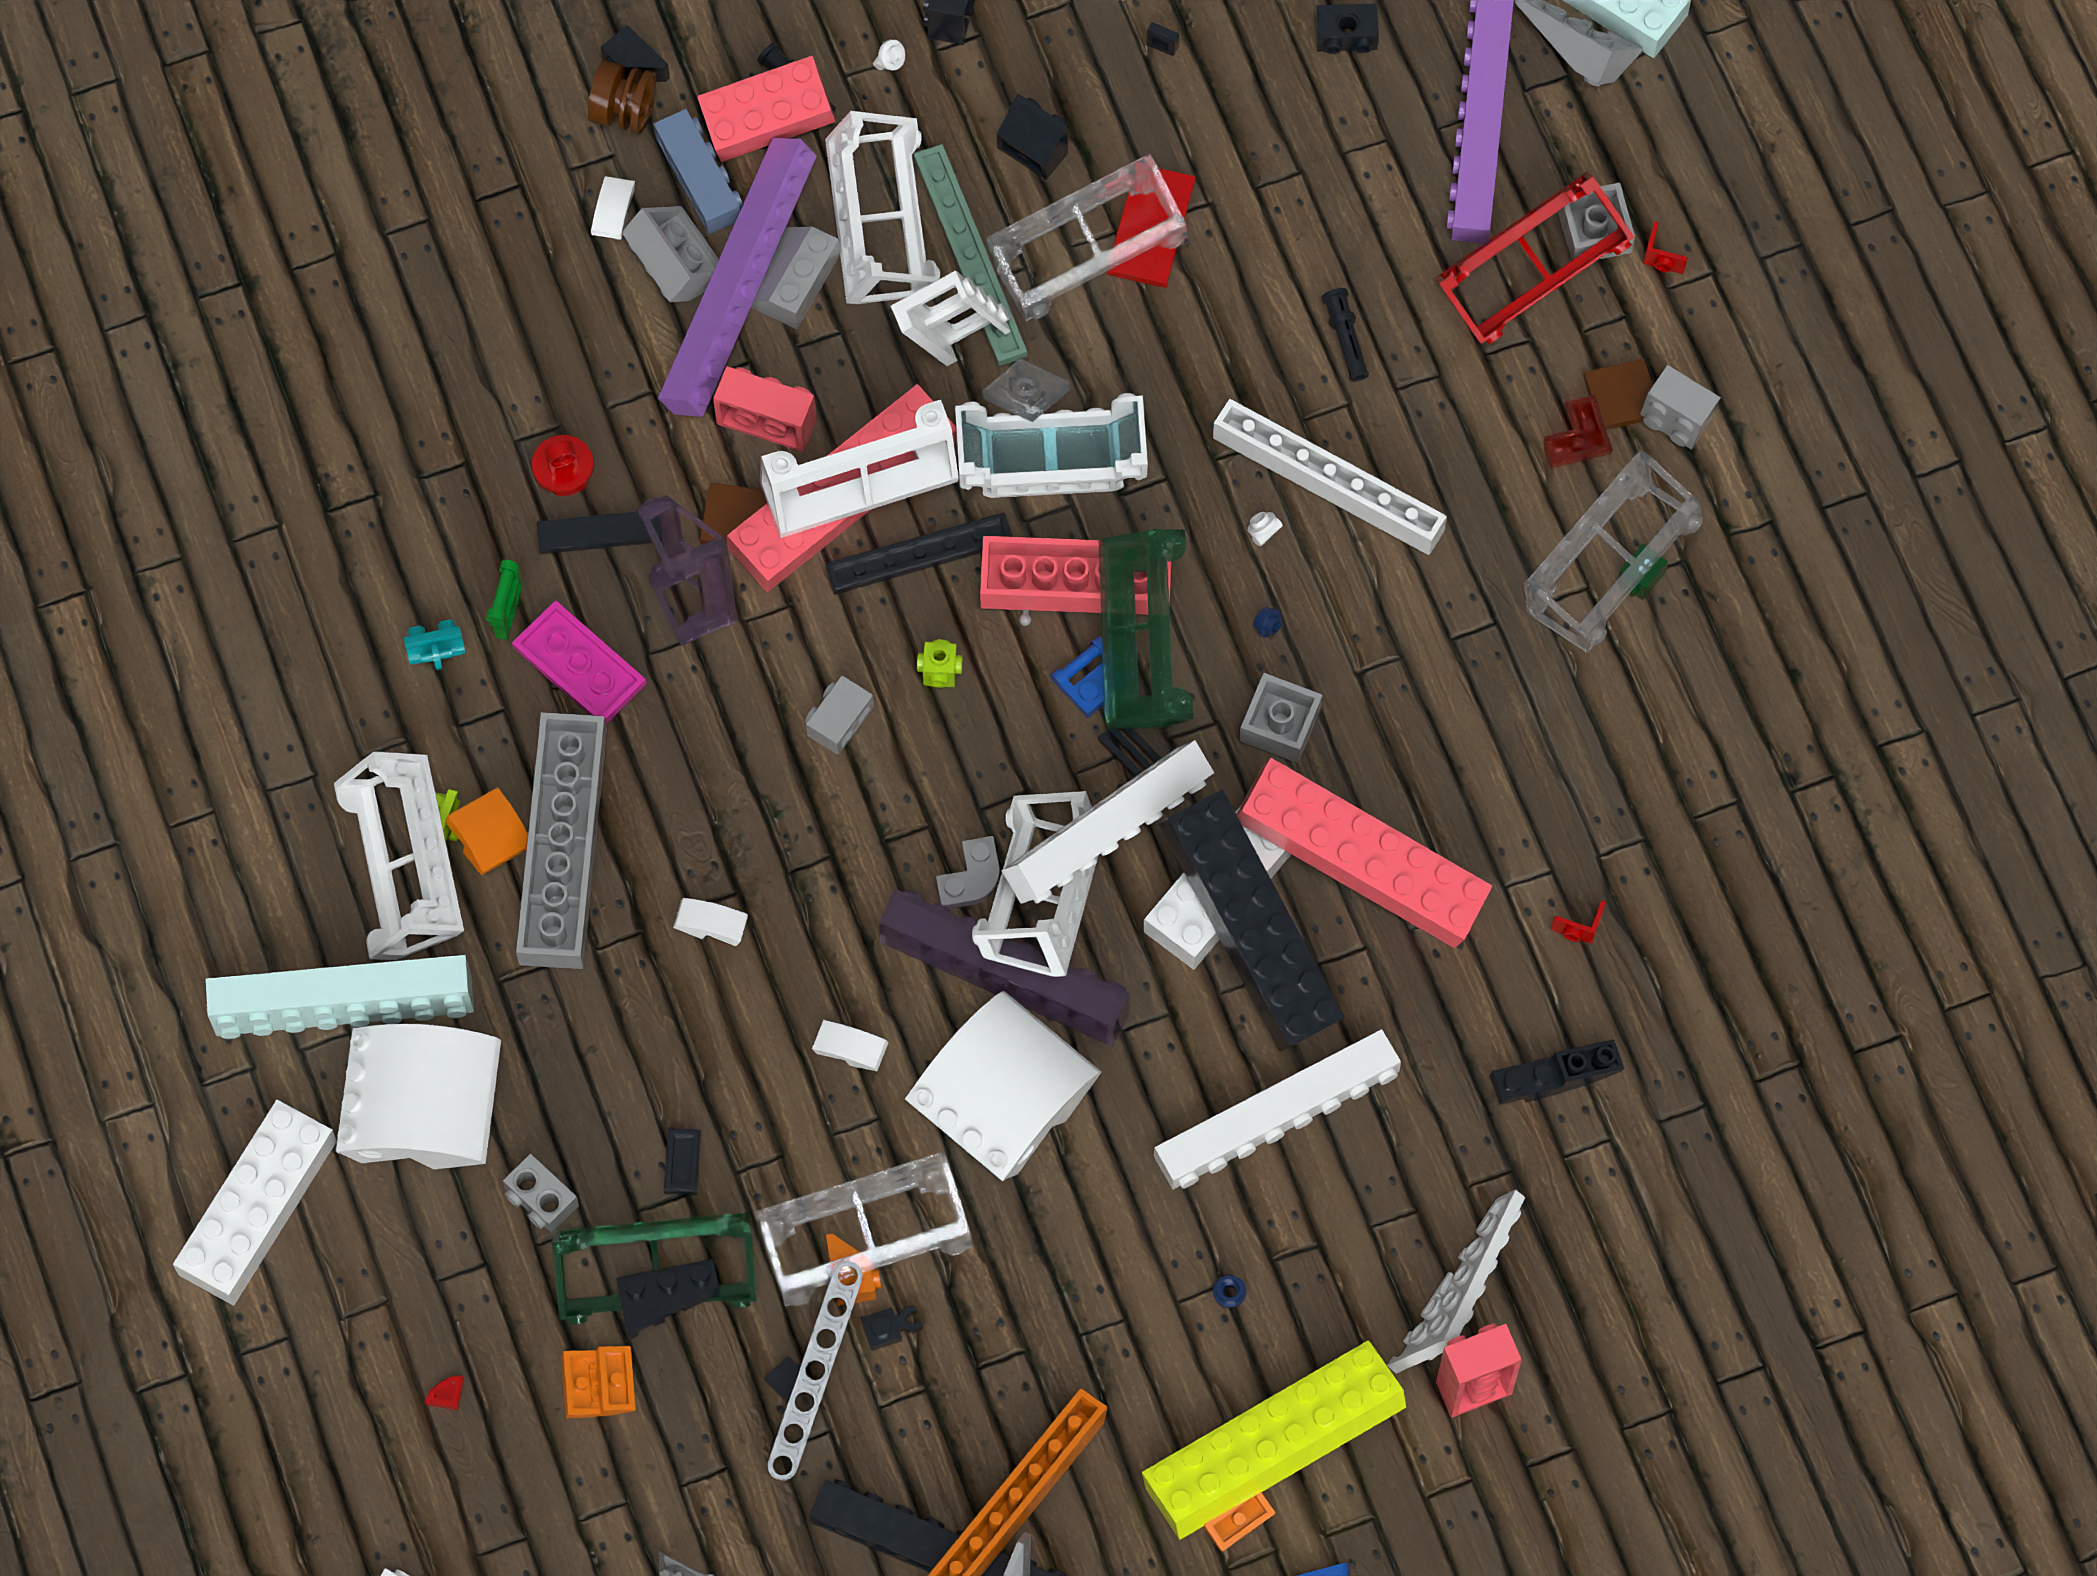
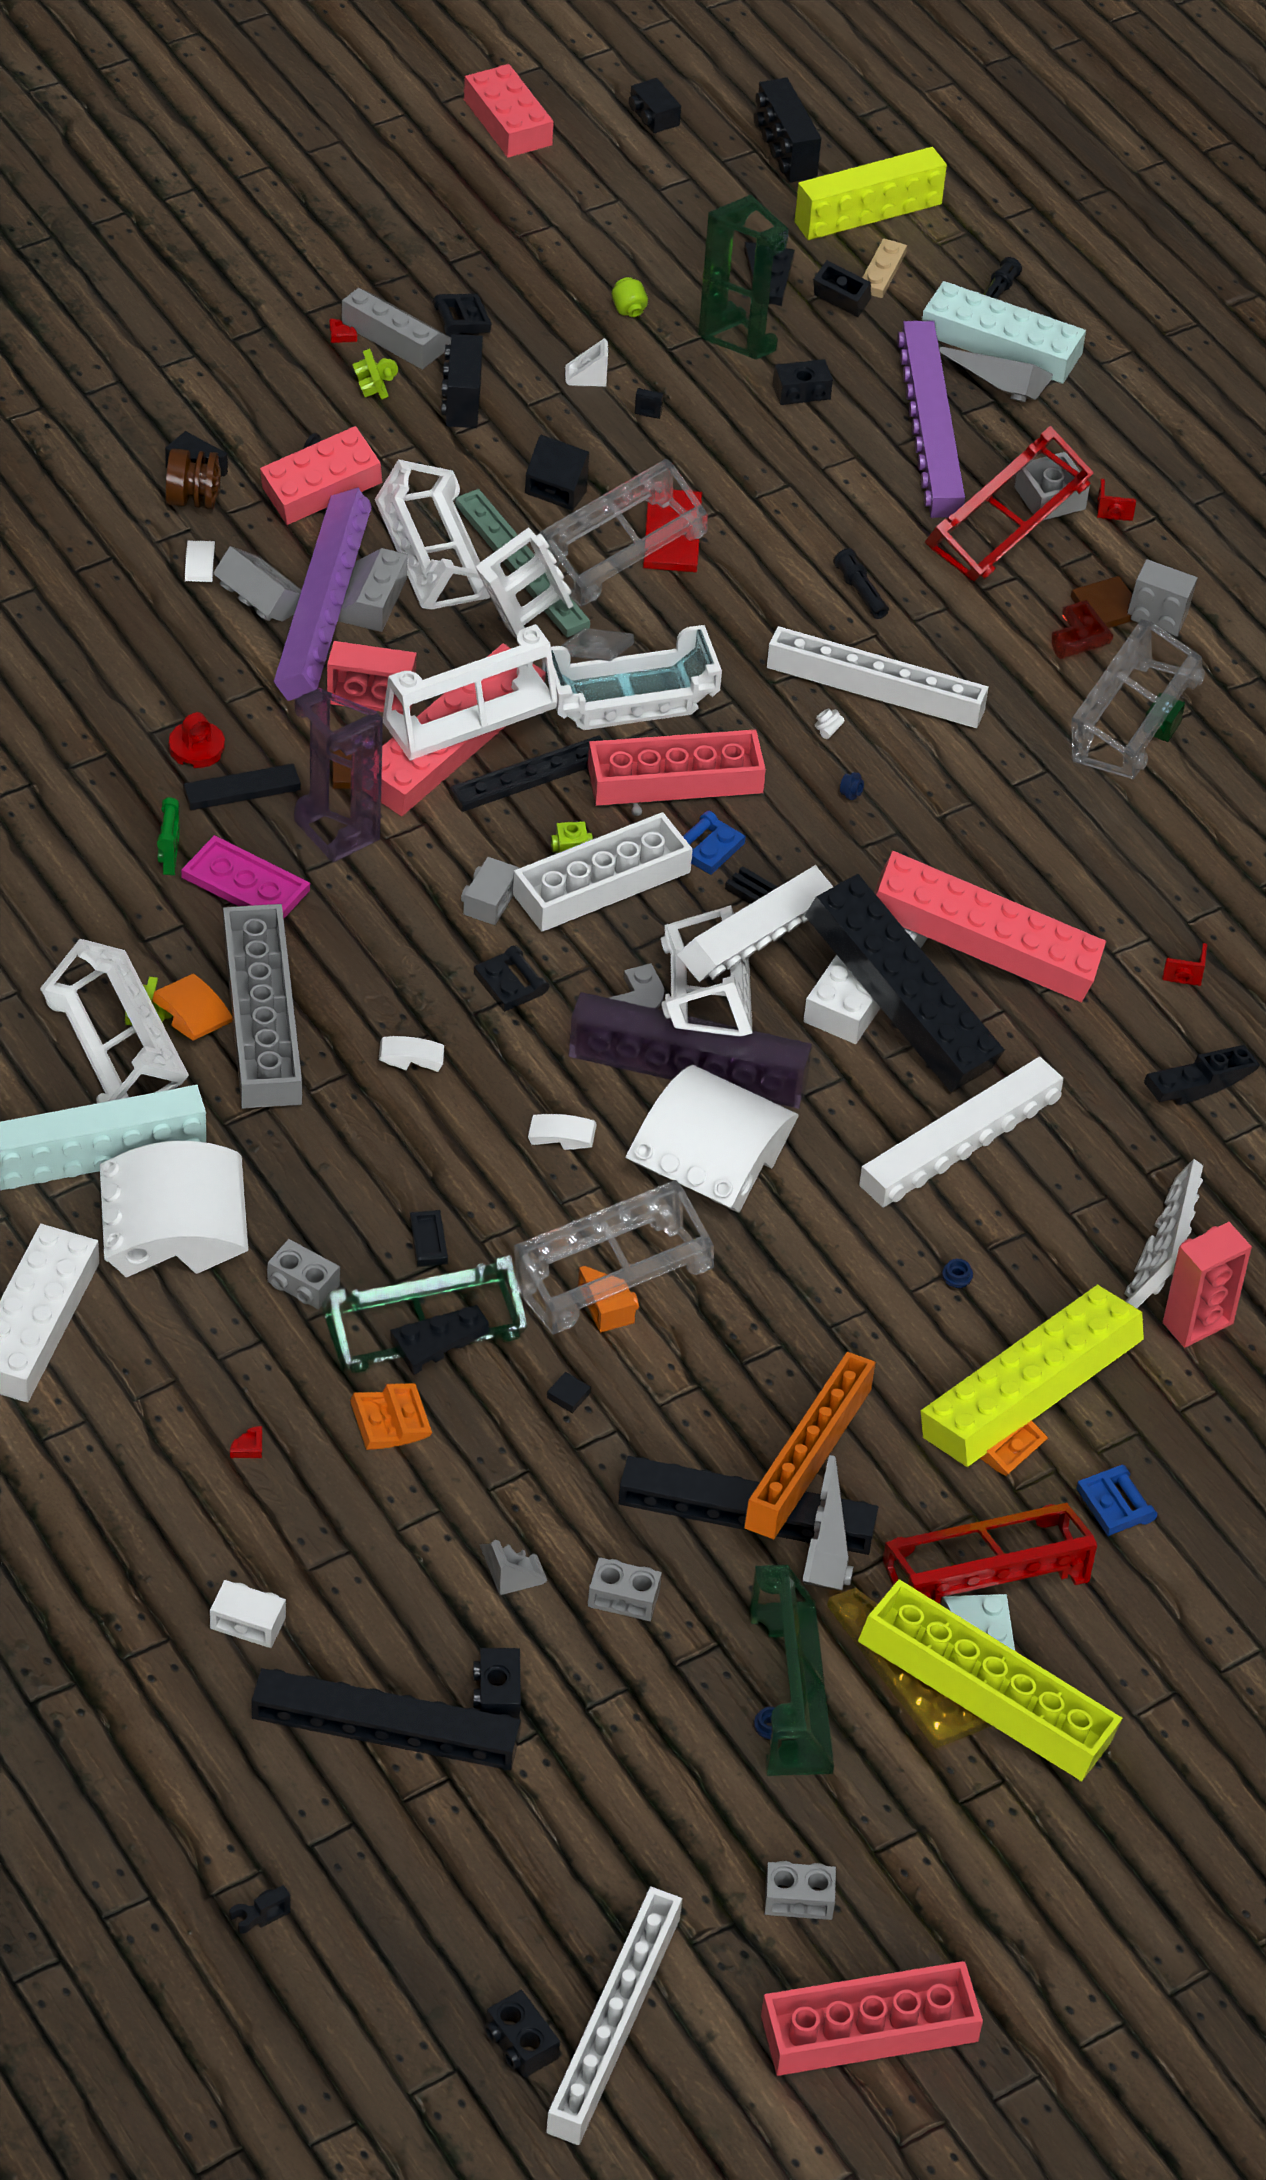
camera: 15 degrees left, 20 degrees down
teal hips [404,619,466,670] -> none
sand blue brick [653,109,743,235] -> none
beam [767,1261,863,1480] -> none
black plate [861,1306,922,1351] -> none
white plate [873,39,905,70] -> none
clear green windscreen [1098,529,1193,729] -> none
light grey brick [1239,673,1323,763] -> none
none -> black plate [474,945,550,1012]
none -> white brick [513,812,693,932]

